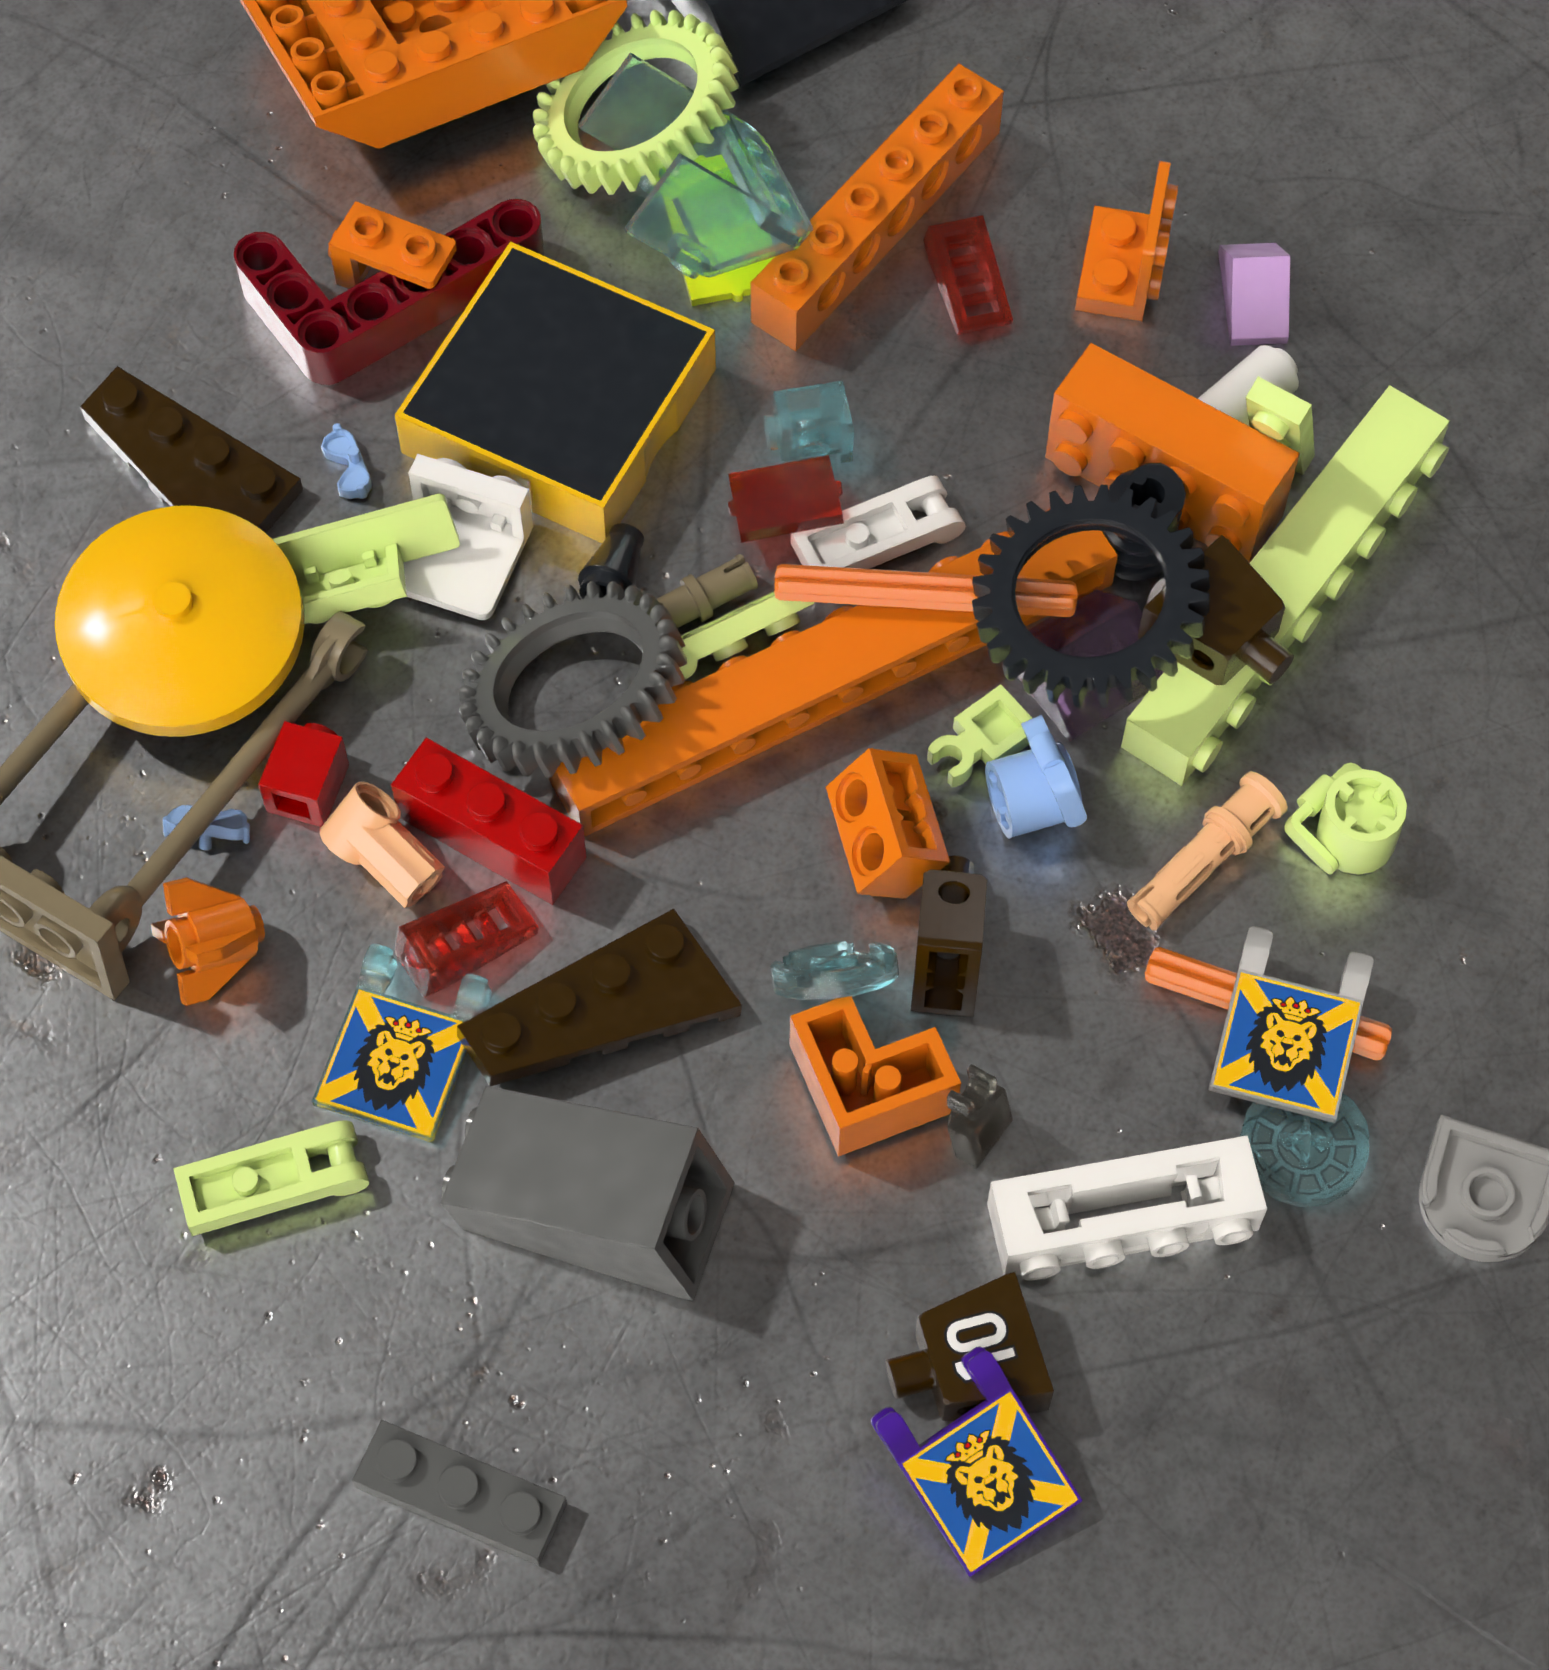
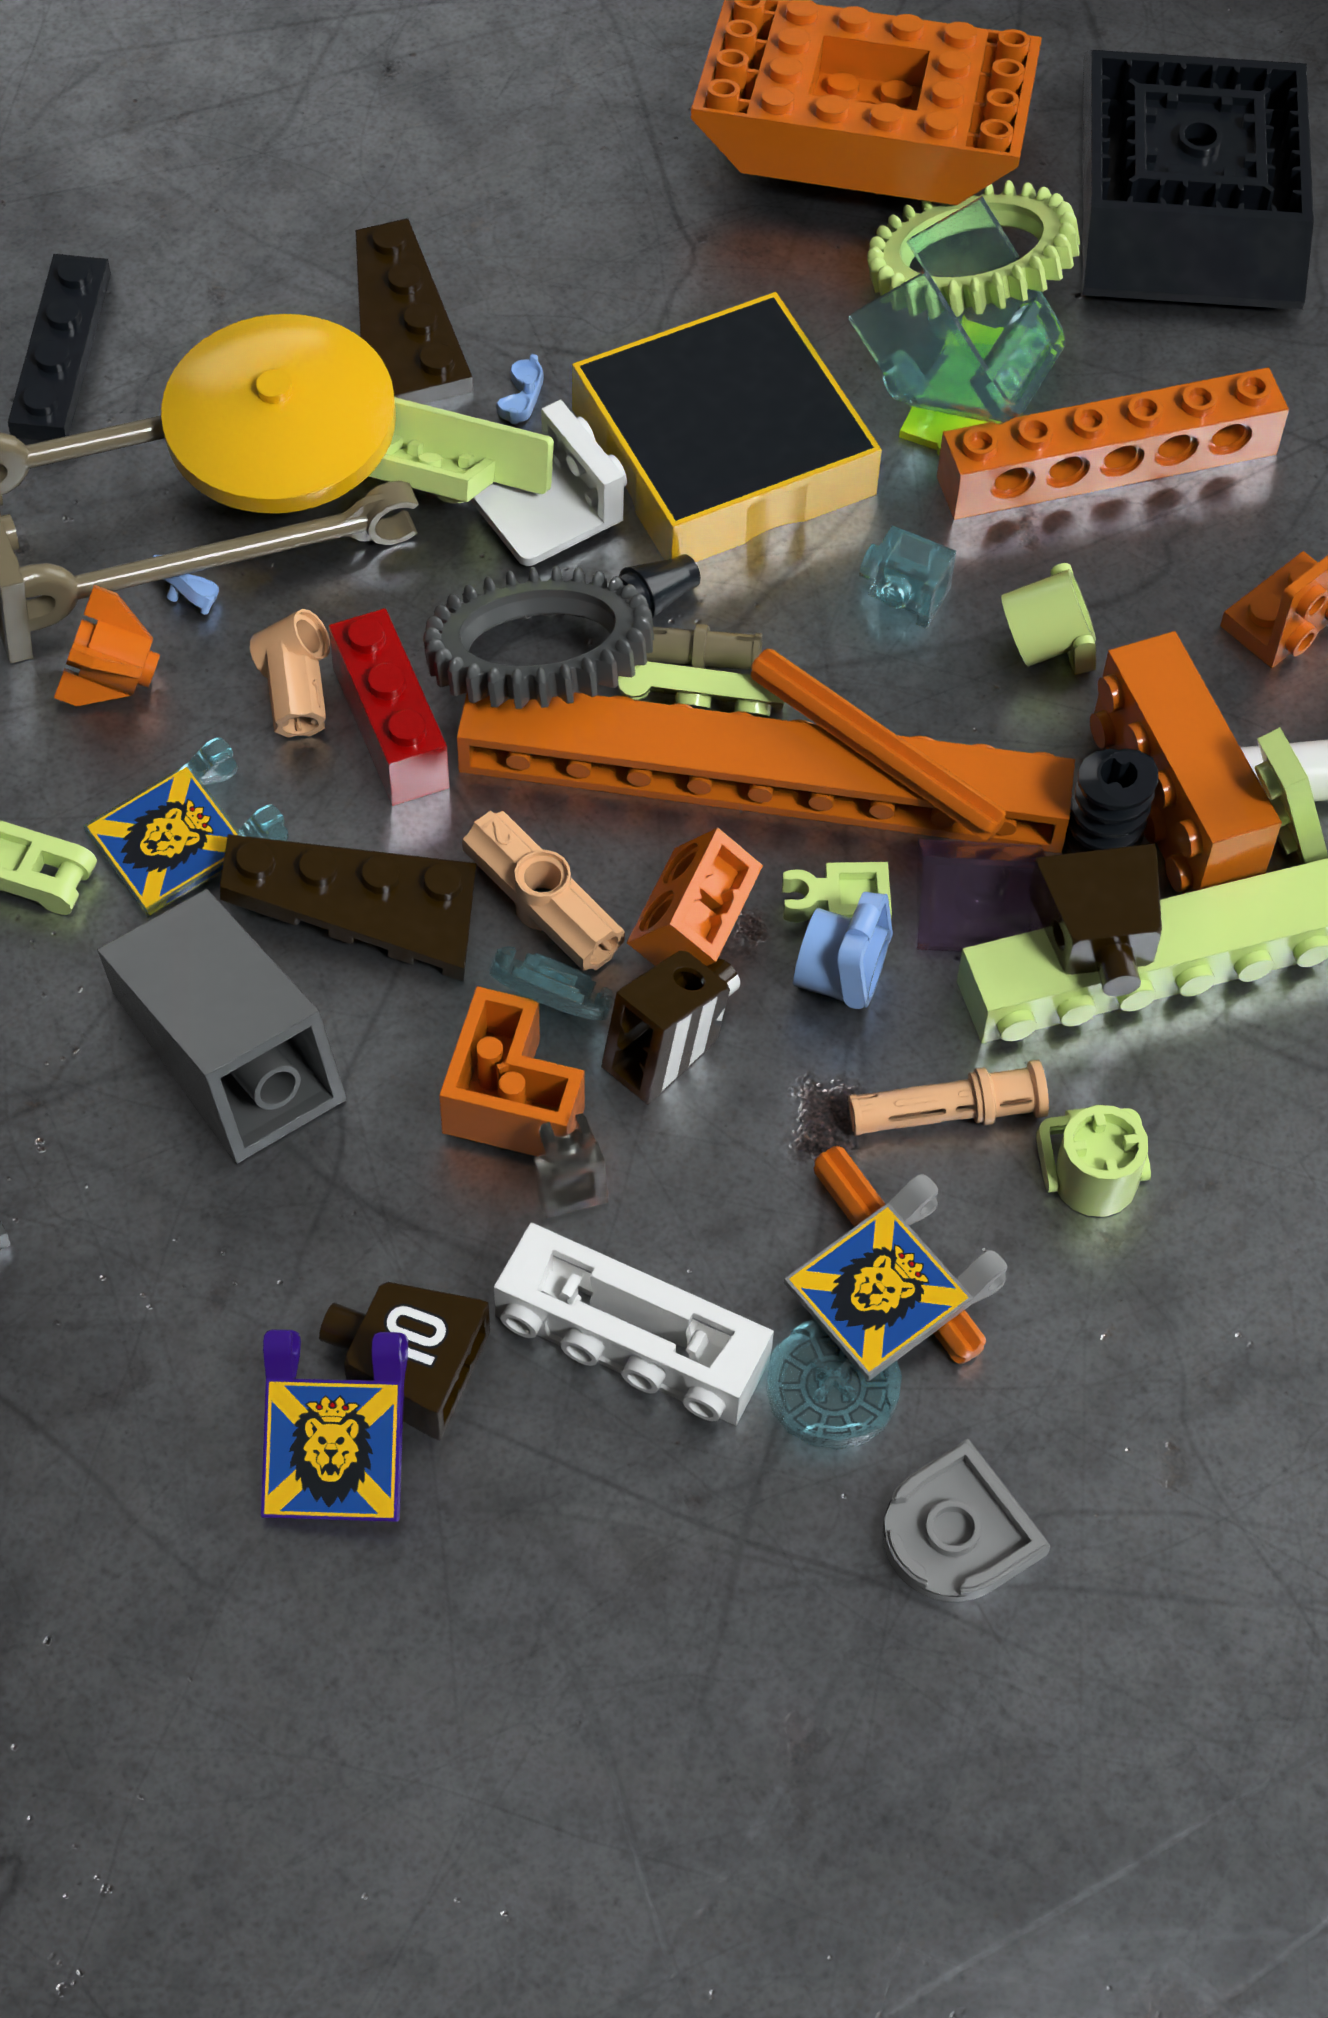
camera: 35 degrees right, 5 degrees down
dark red beam [234,199,544,385] -> none
red brick [258,721,349,827] -> none
orange bracket [328,201,457,289] -> none
clear red slope [395,881,539,997] -> none
clear red piece [728,455,844,543] -> none
white plate [791,476,966,569] -> none
clear red slope [923,215,1013,335] -> none
black piece [972,484,1210,708] -> none
none -> light nougat piece [462,810,625,971]
none -> yellowish green piece [1001,563,1096,675]

